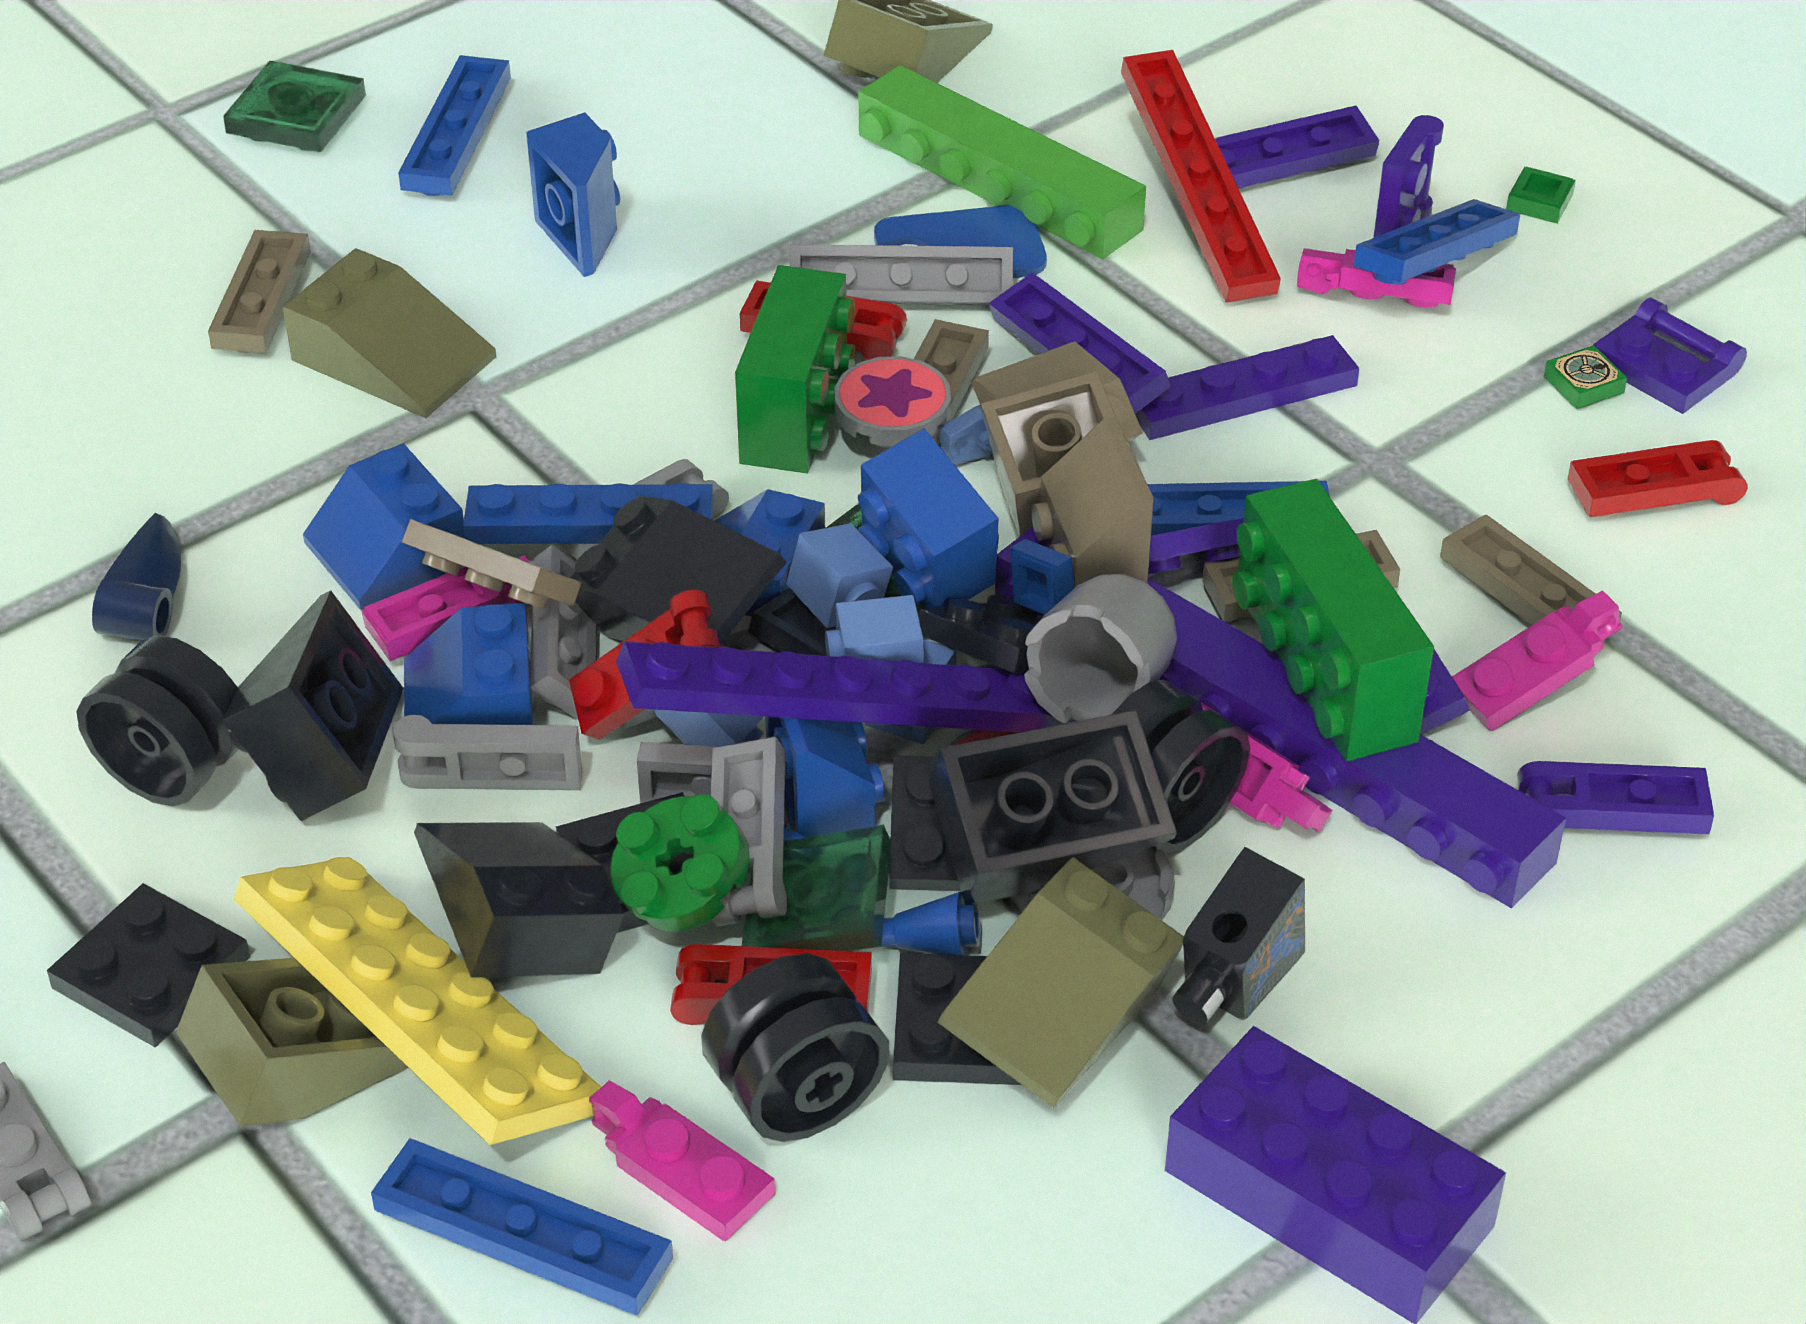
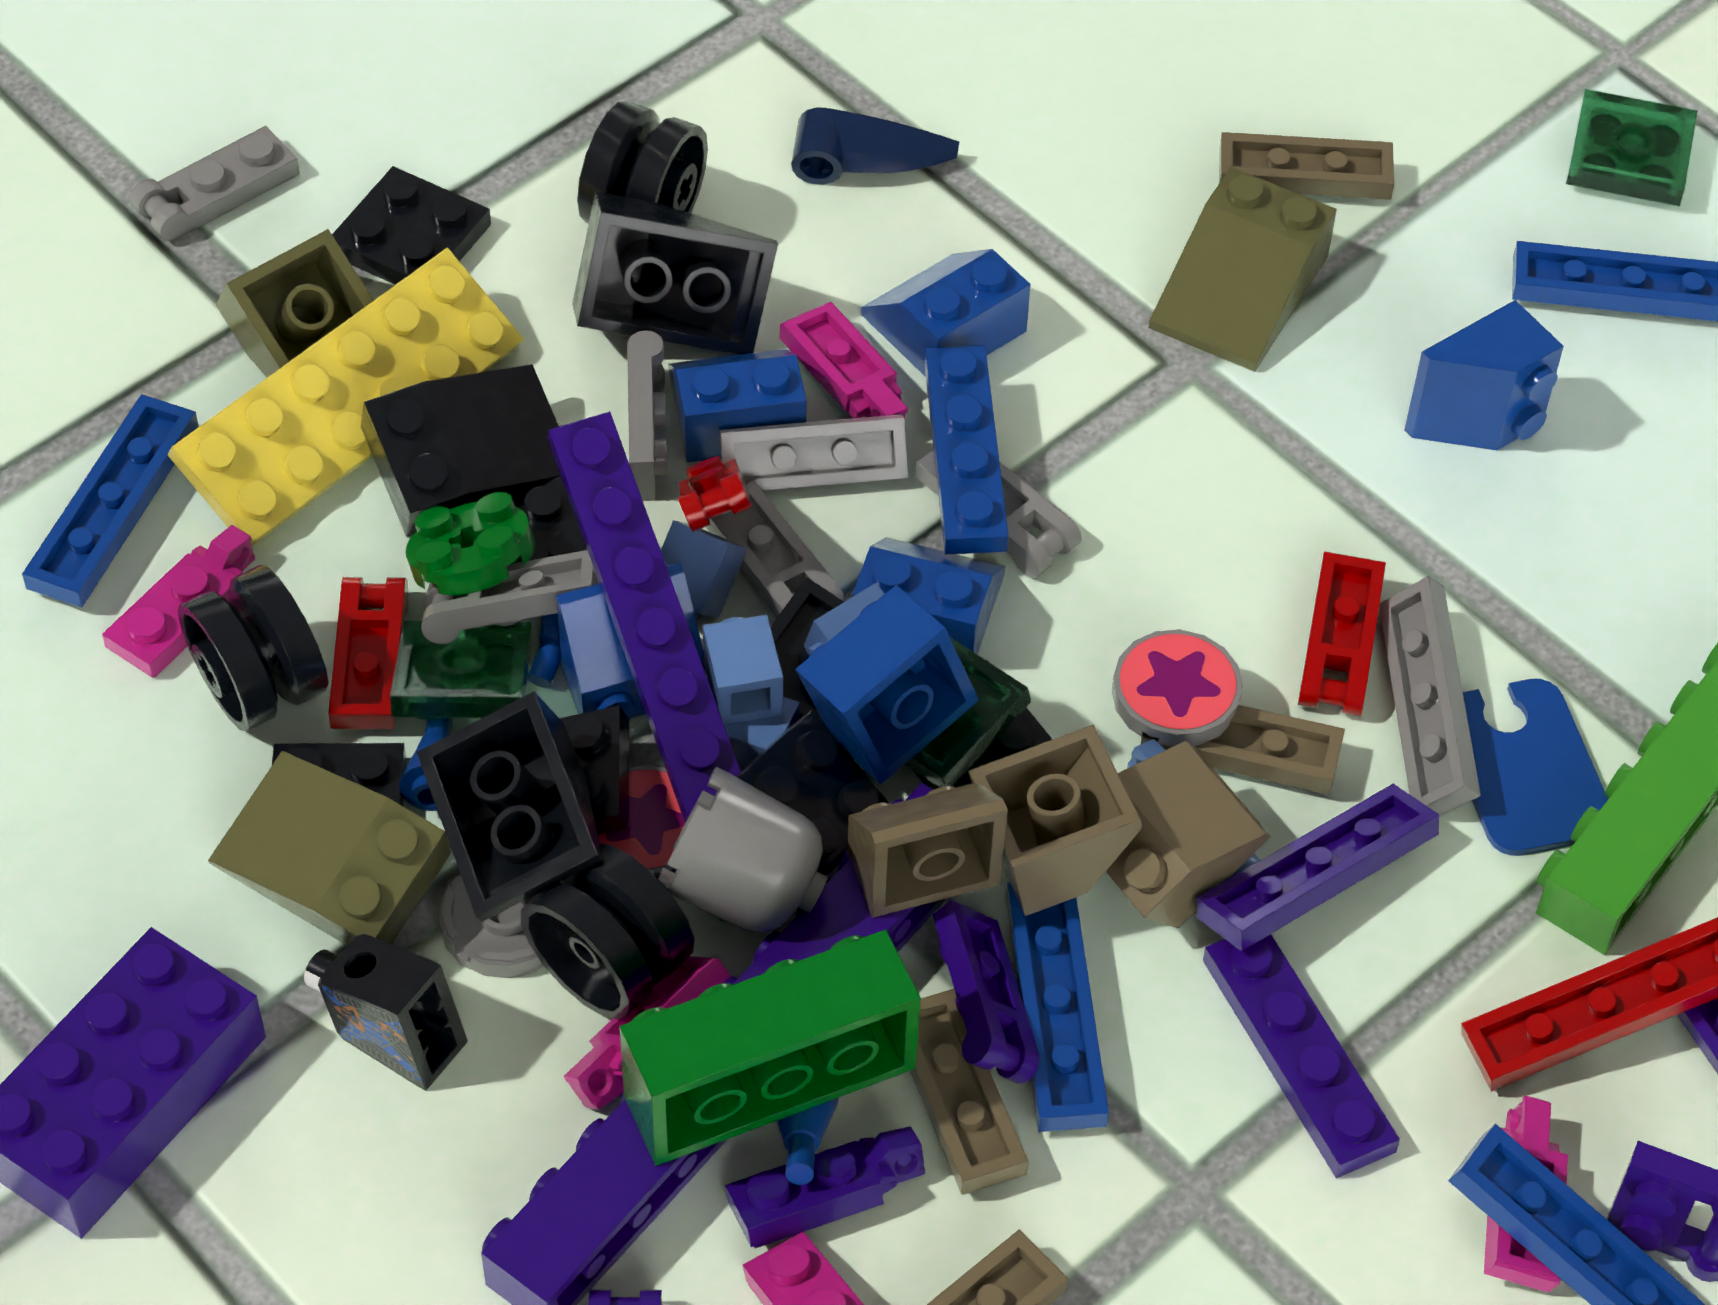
camera: 85 degrees right, 10 degrees up
plate [402,519,582,609] -> none
black slope [570,496,787,645] -> none
green brick [735,265,856,474] -> none
blue tile [1010,539,1074,615] -> none

